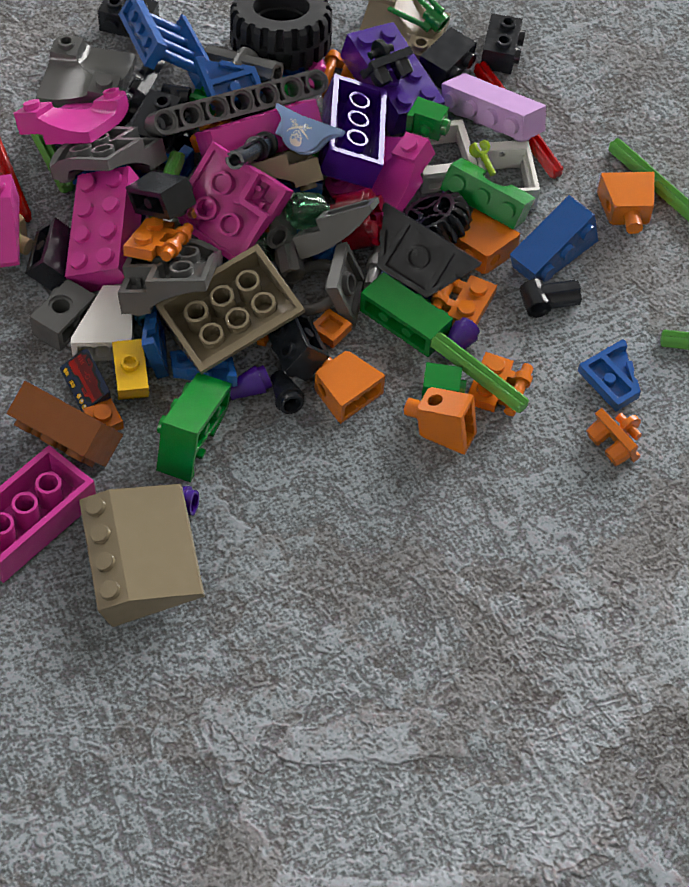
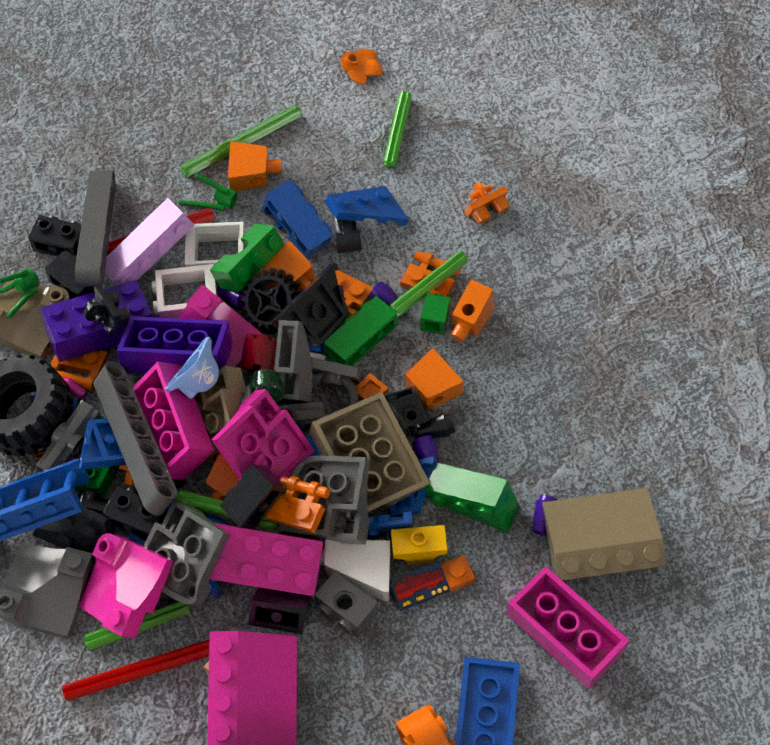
camera: 80 degrees left, 5 degrees up
dark orange brick [6,381,124,468] -> none
black pin [225,131,279,170] -> none
green brick [406,97,451,141] -> none
lime hand [469,140,496,177] -> none
blue wing [578,339,641,412] -> none
none -> dark grey beam [75,170,116,287]
none -> green plant [178,173,238,212]
none -> blue wing [325,186,409,226]

